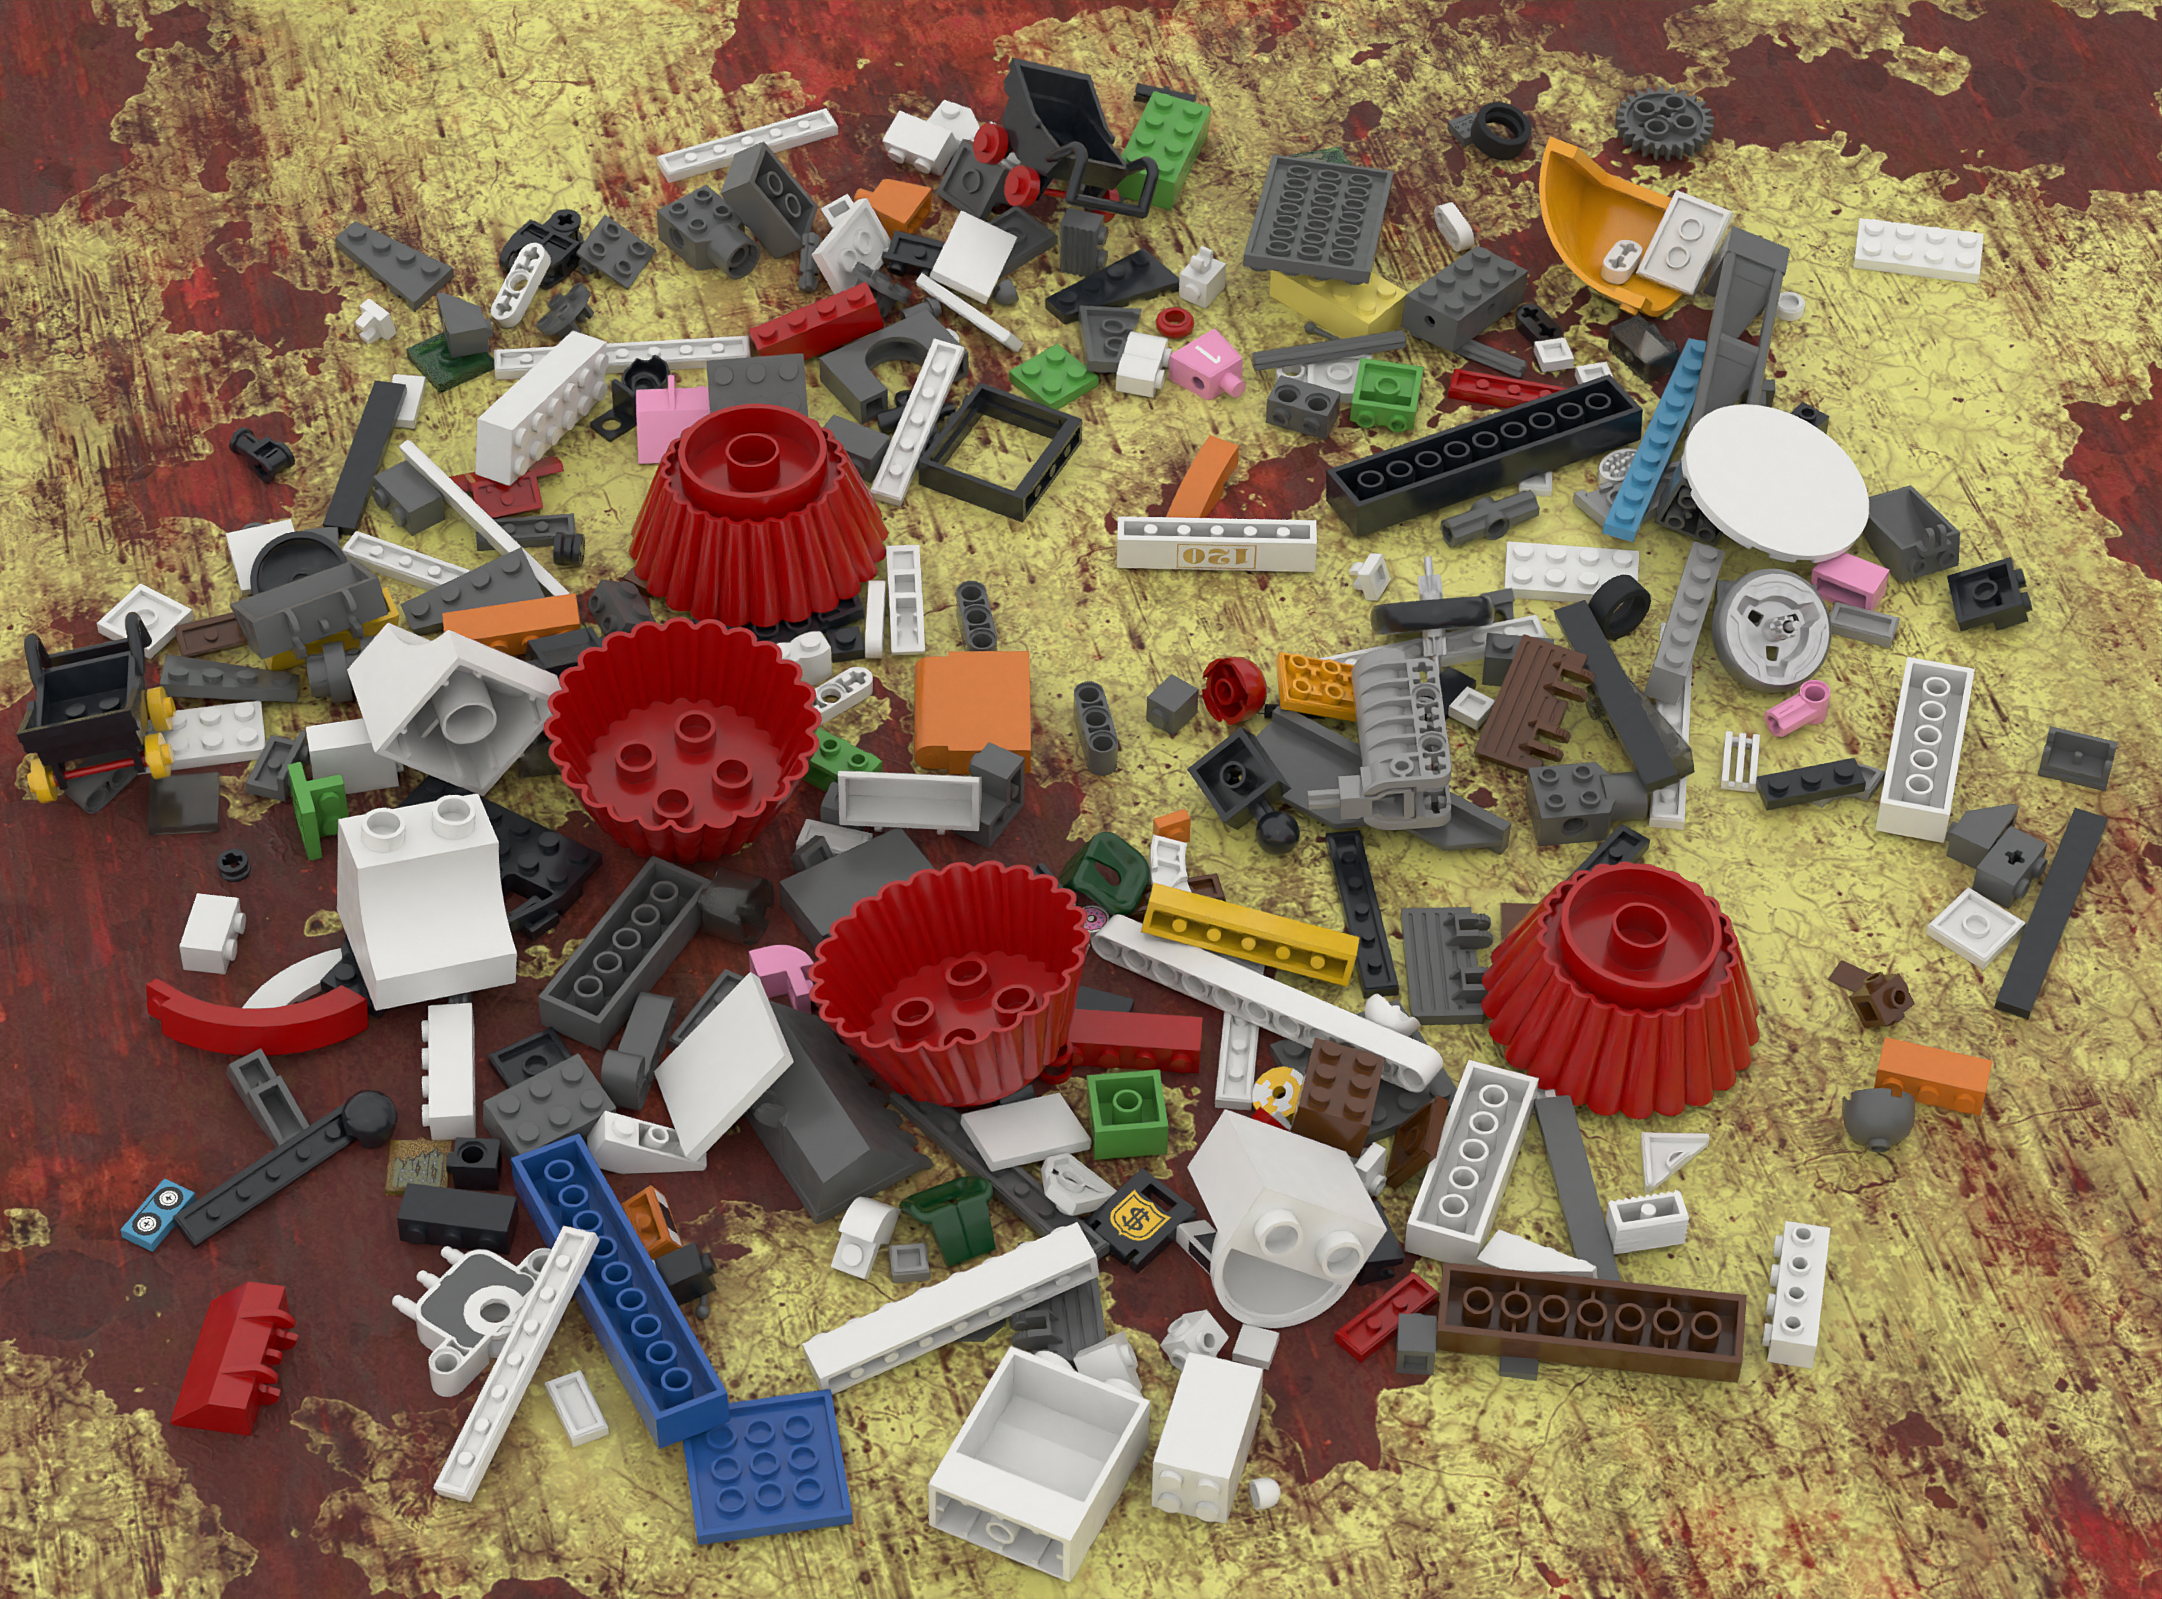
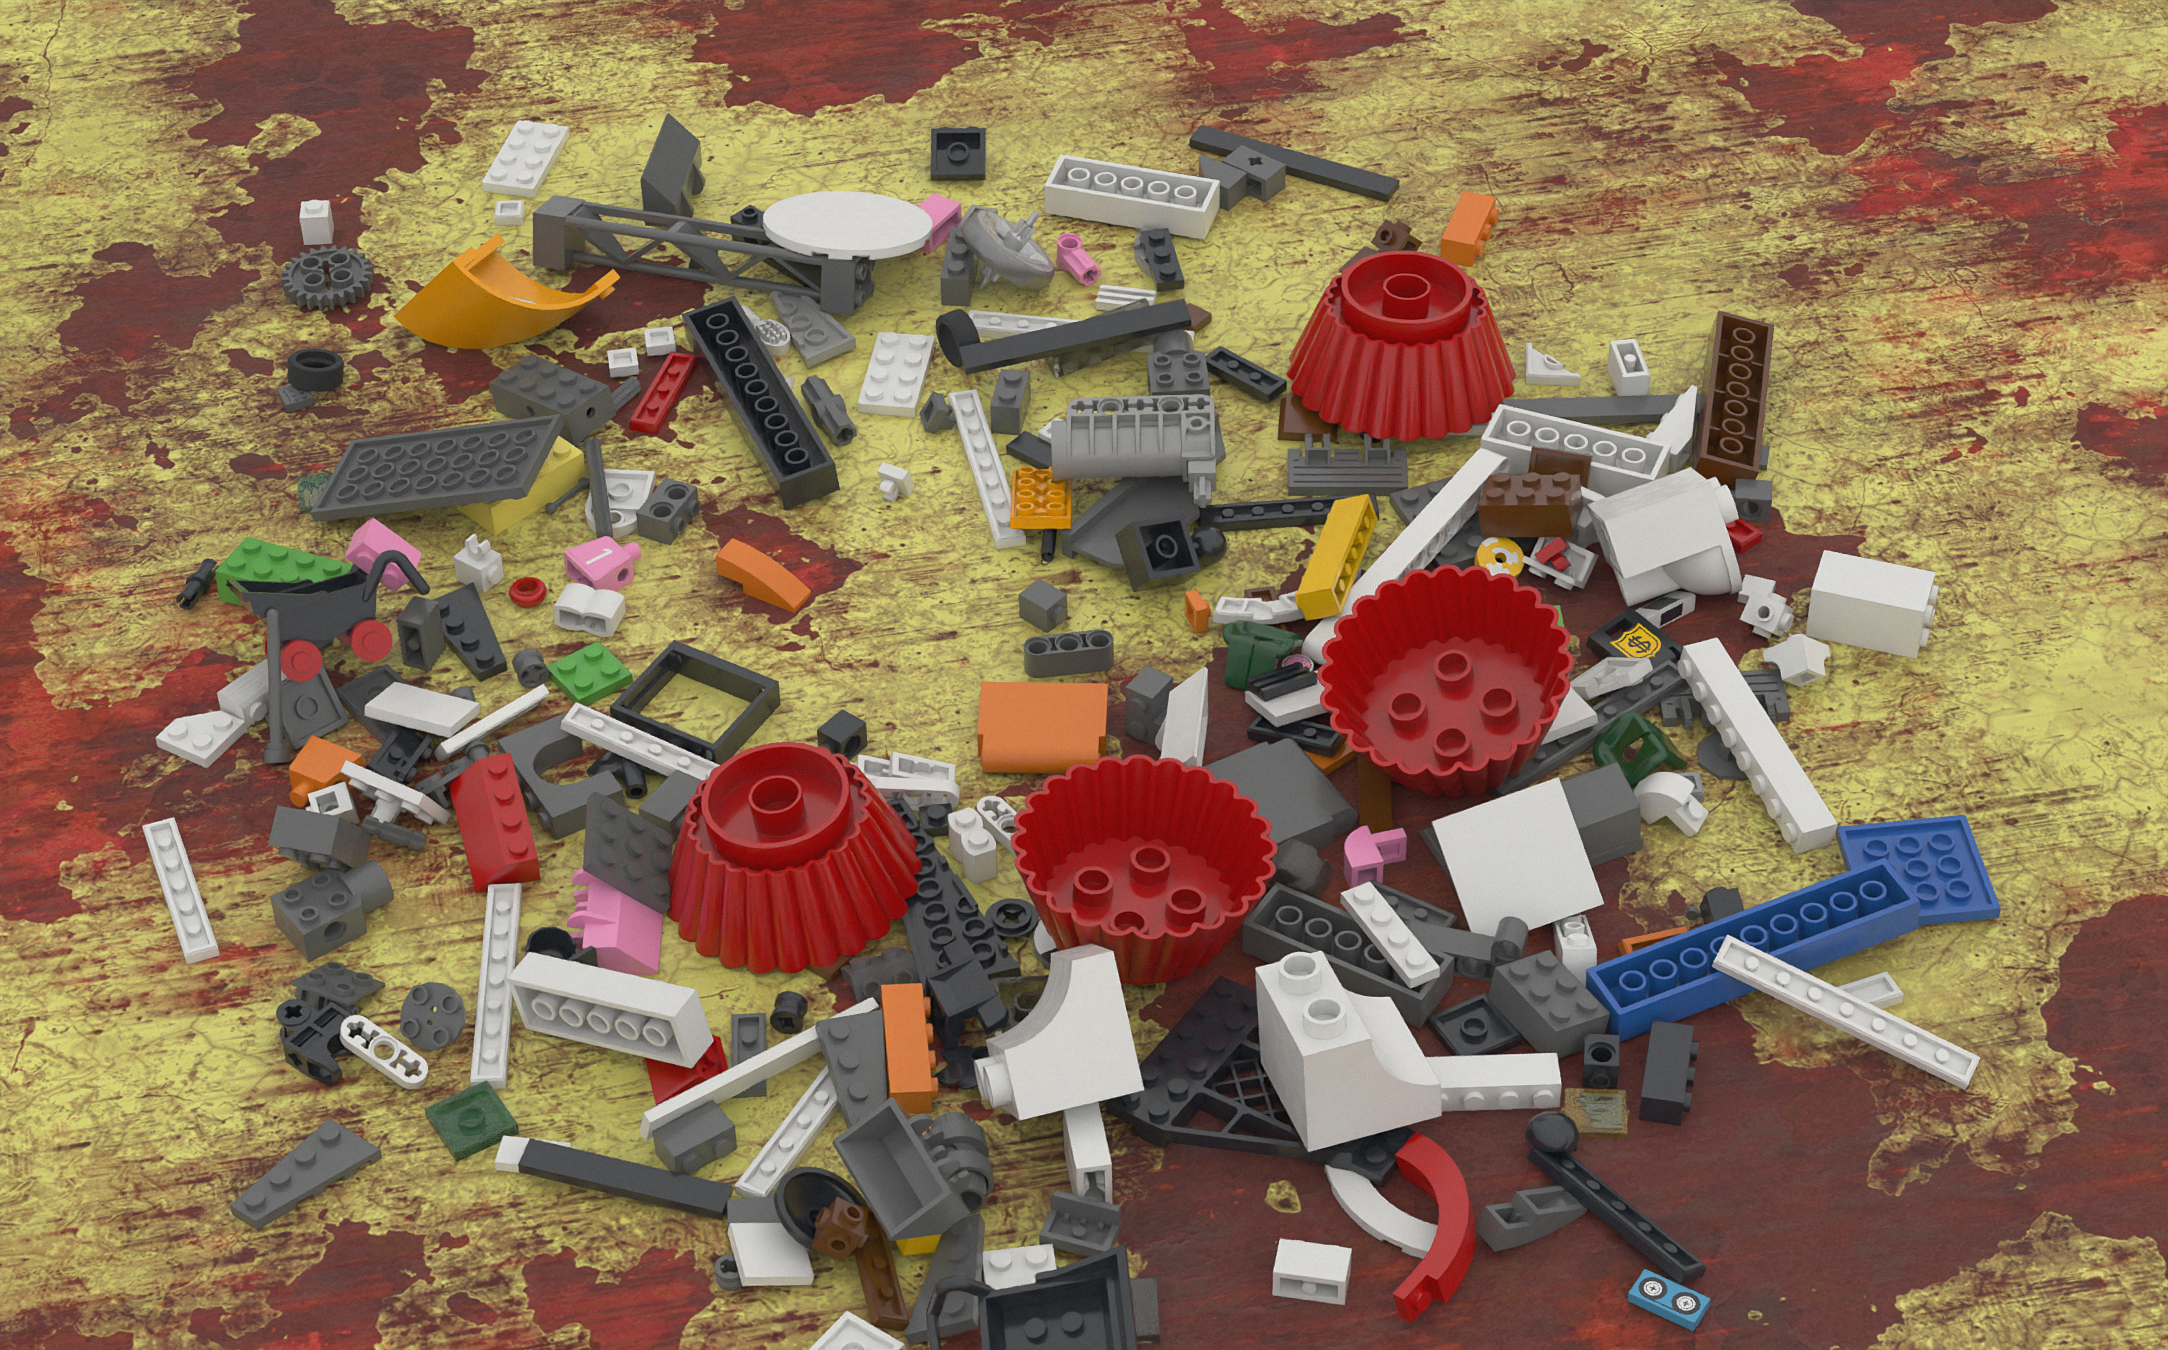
camera: 85 degrees left, 5 degrees down
red piece [170,1282,298,1436] -> none
black bush [217,849,251,882] -> none
black connector [229,427,295,483] -> none
bright green bracket [287,762,349,861] -> none
white tile [355,298,397,344] -> none
white piece [392,1246,552,1397] -> none
dark grey slope [436,292,493,358] -> none
white brick [882,111,958,176] -> none
white brick [928,1346,1150,1582] -> none
dark grey beam [956,580,997,651] -> none
dark grey wing [1078,306,1142,374] -> none
white brick [1117,516,1317,572] -> none
red cylinder [1202,656,1267,725] -> none
bright green plate [1350,358,1424,433] -> none
white hair [1364,994,1421,1037] -> none
black wheel [1370,556,1495,674] -> none
white beam [1434,202,1474,252] -> none
reddish brown hinge [1474,634,1596,775] -> none
black beam [1515,304,1562,347] -> none
dark azure plate [1602,338,1706,542] -> none
clear smoke brick [1608,314,1680,384] -> none
white tile [1636,190,1734,298] -> none
light grey brick [1643,541,1725,706] -> none
white brick [1762,1221,1830,1369] -> none
dark grey cylinder [1842,1088,1915,1152] -> none
dark grey piece [1863,485,1960,582] -> none
white tile [1926,887,2026,970] -> none
dark grey hinge [2038,726,2118,791] -> none
none -> dark grey piece [264,609,290,763]
none -> white brick [300,200,334,245]
none -> bright pink piece [345,517,422,593]
none -> white tile [494,200,525,226]
none -> dark grey wheel [512,648,549,688]
none -> dark grey piece [640,113,705,228]
none -> reddish brown brick [812,1197,870,1263]
none -> black brick [817,709,868,761]
none -> reddish brown tile [1181,303,1212,334]
none -> white plate [1340,881,1440,989]

